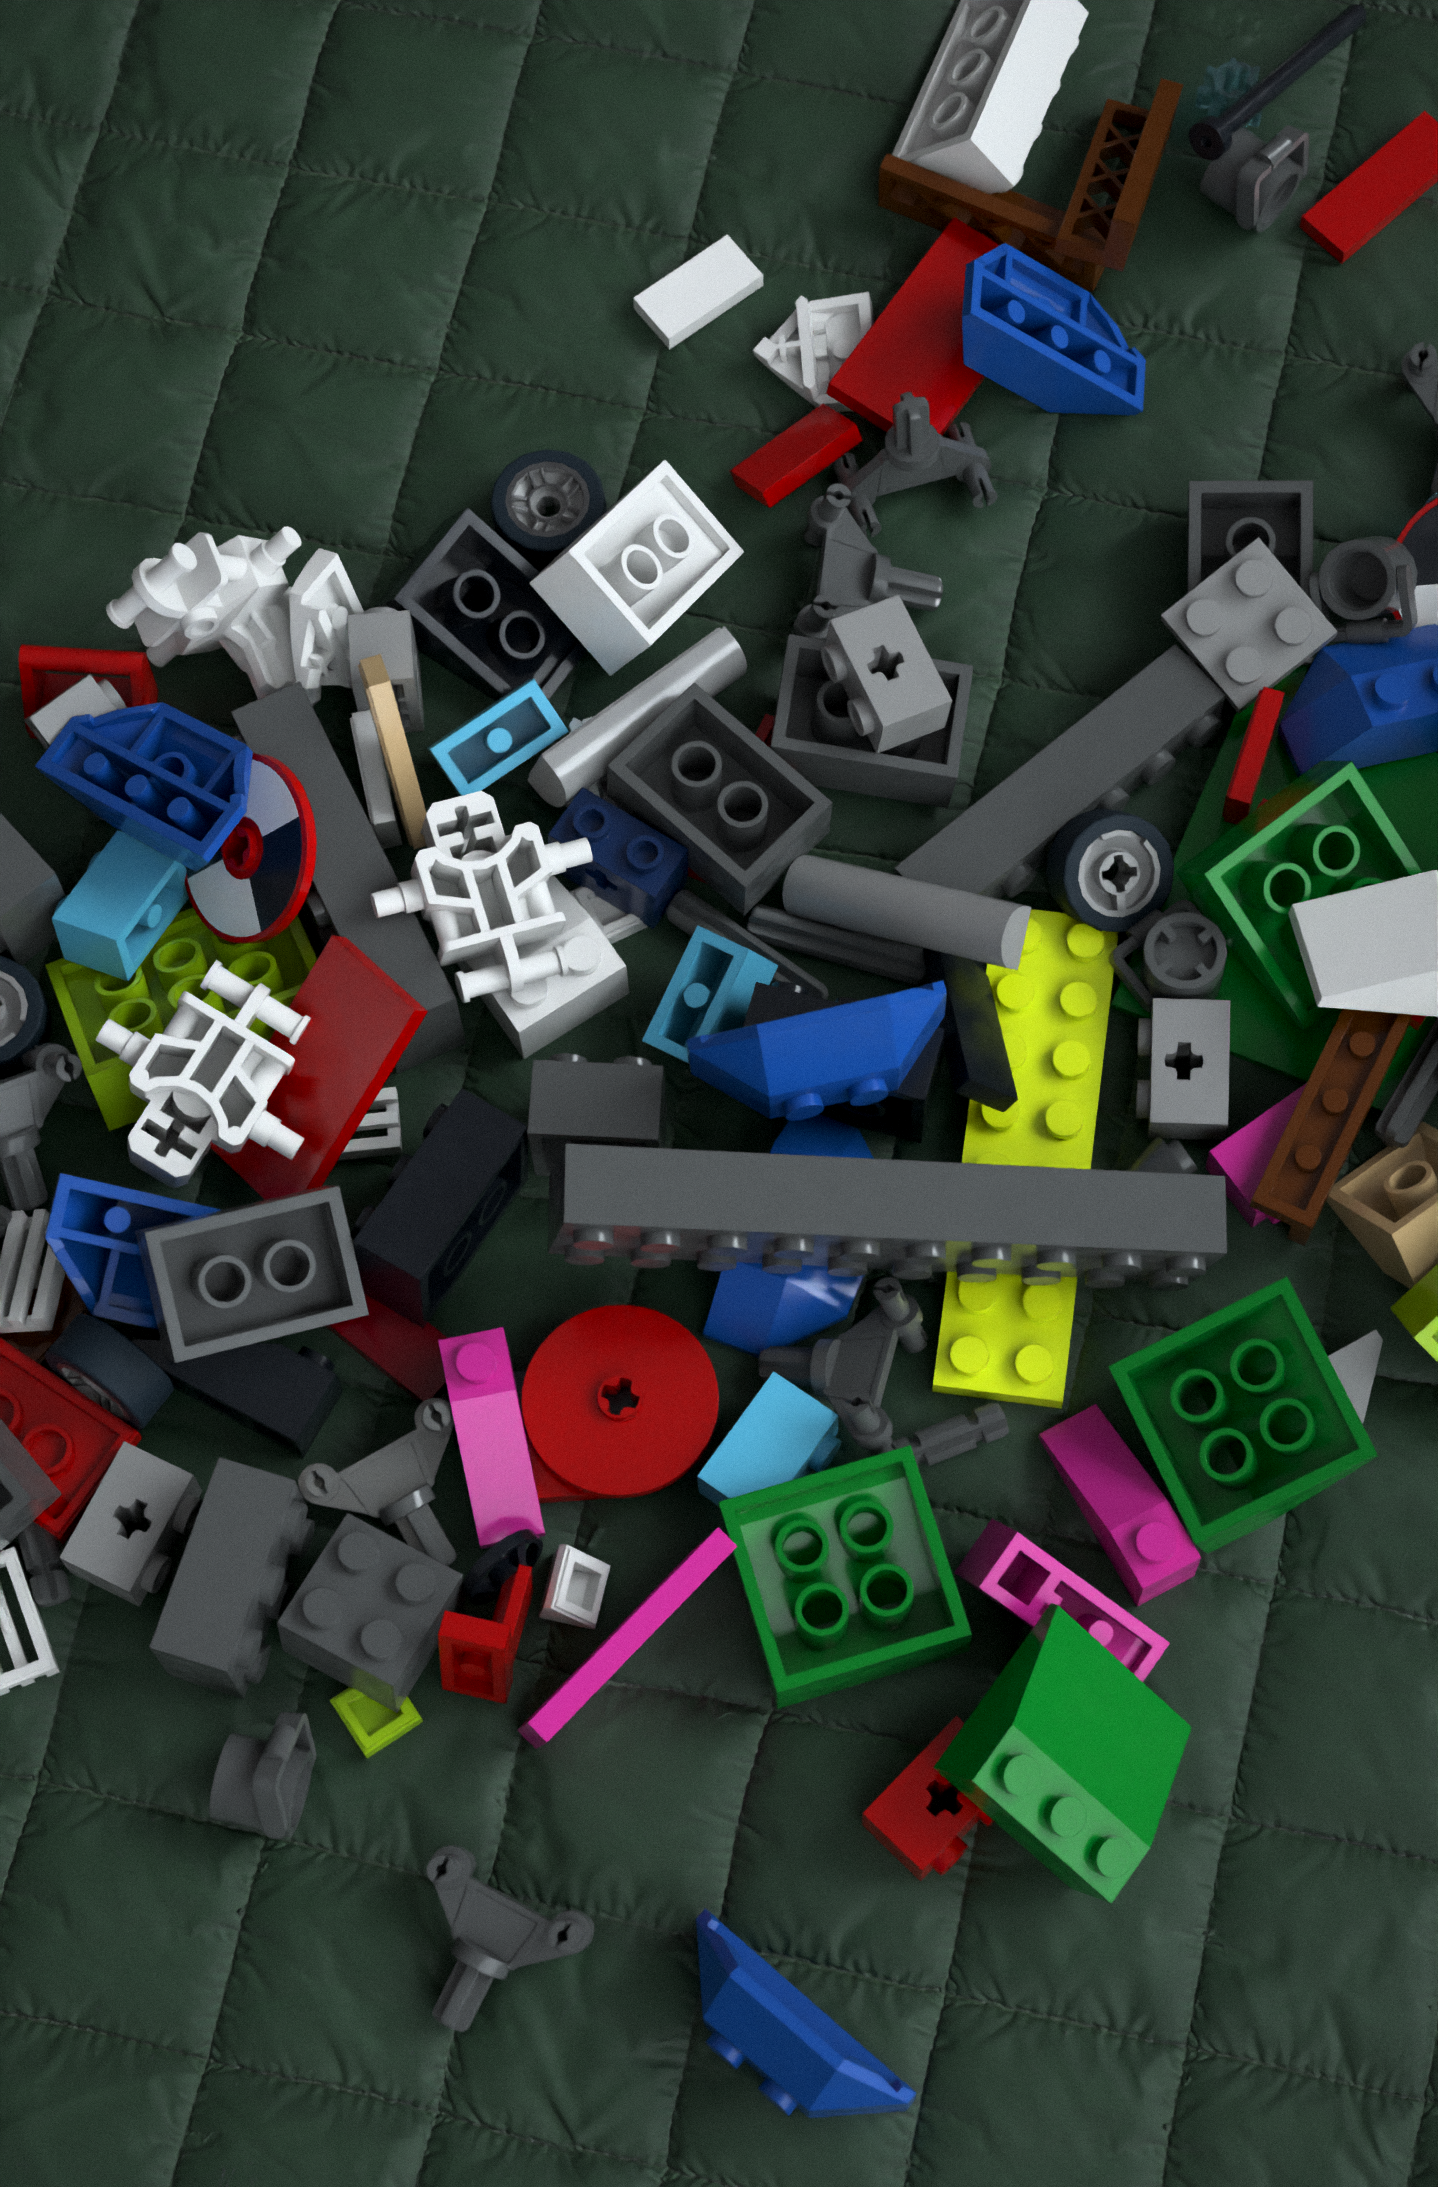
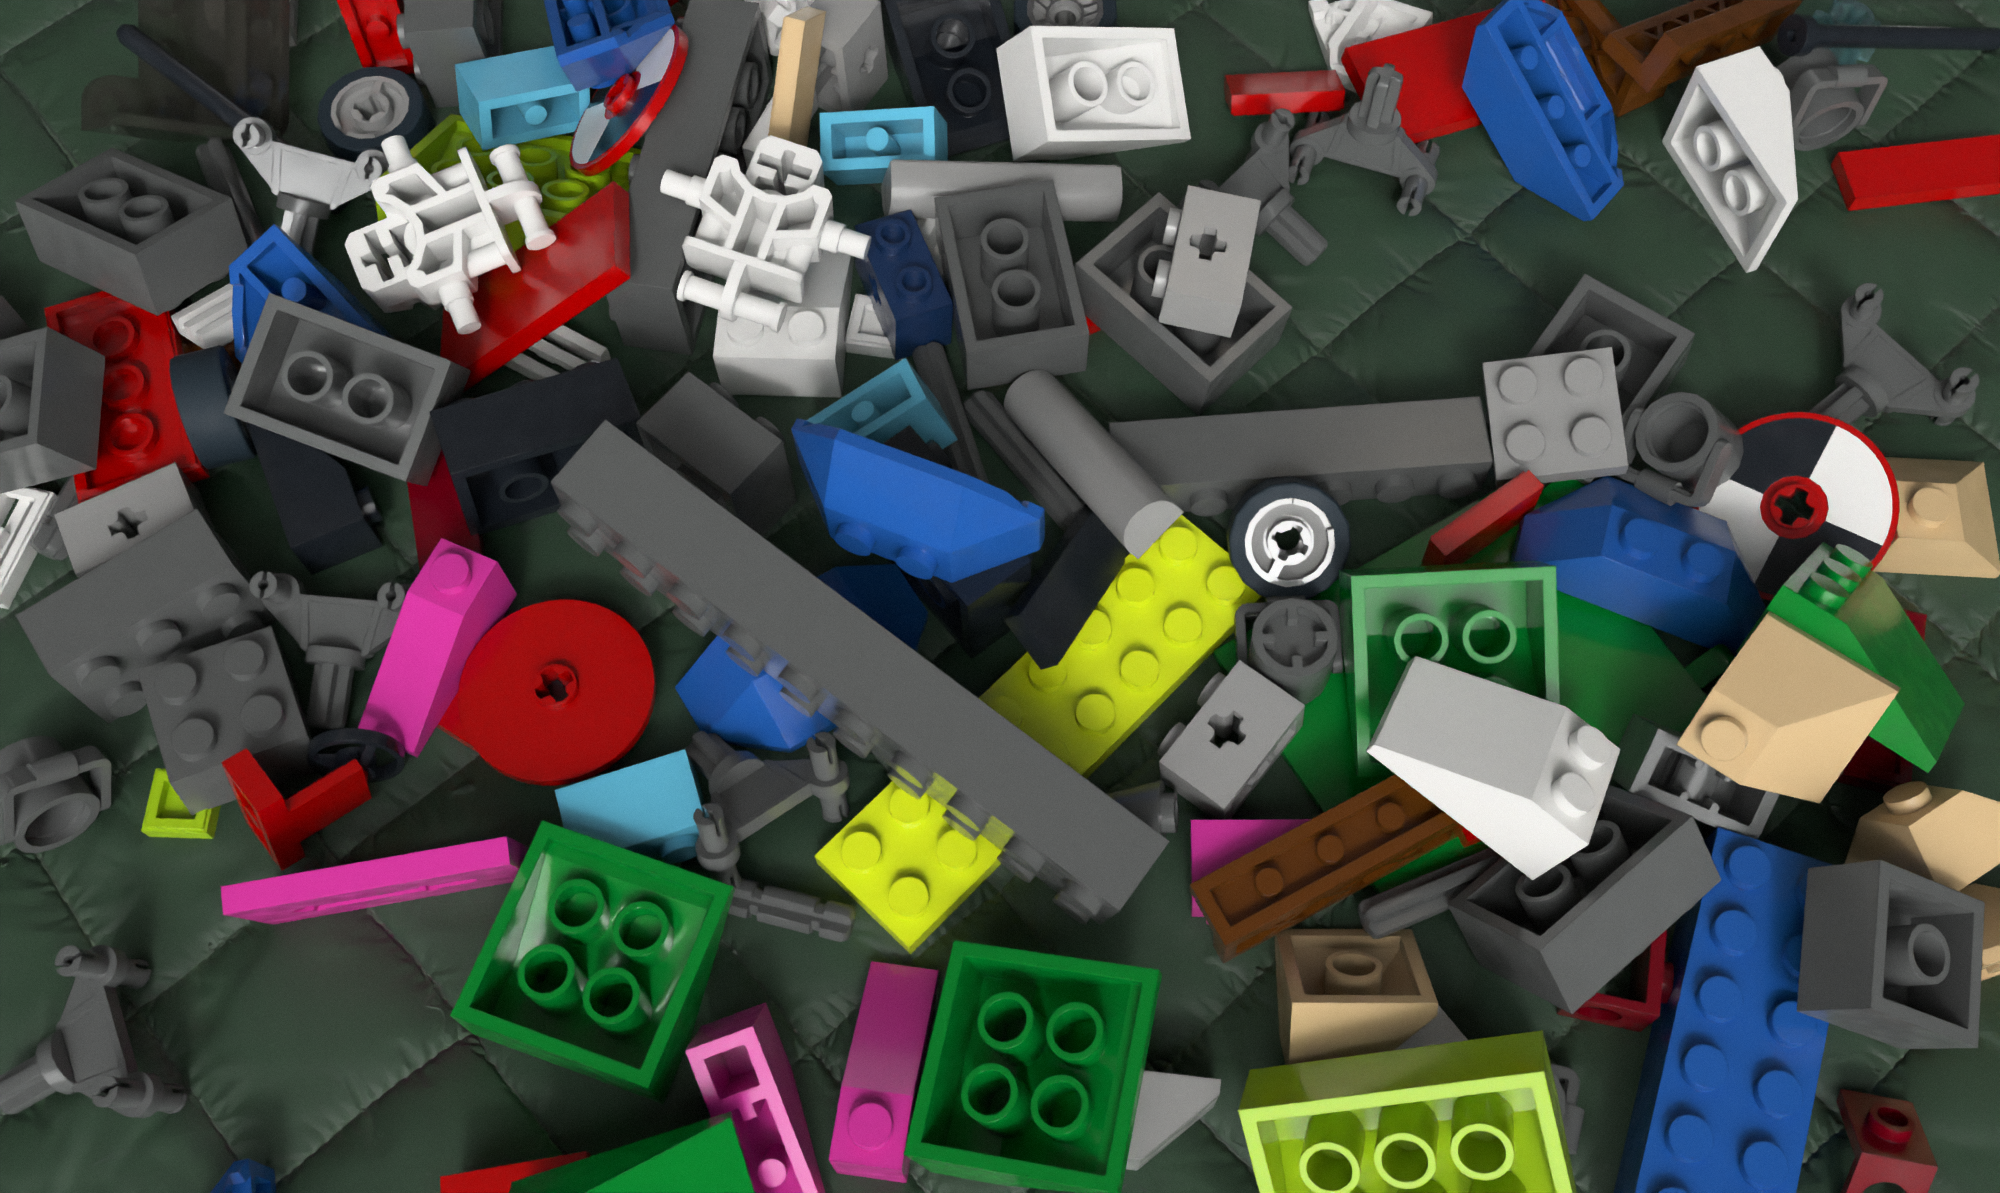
camera: 35 degrees right, 5 degrees down
white slope [538,1544,610,1629] -> none
none -> white slope [1662,46,1798,273]

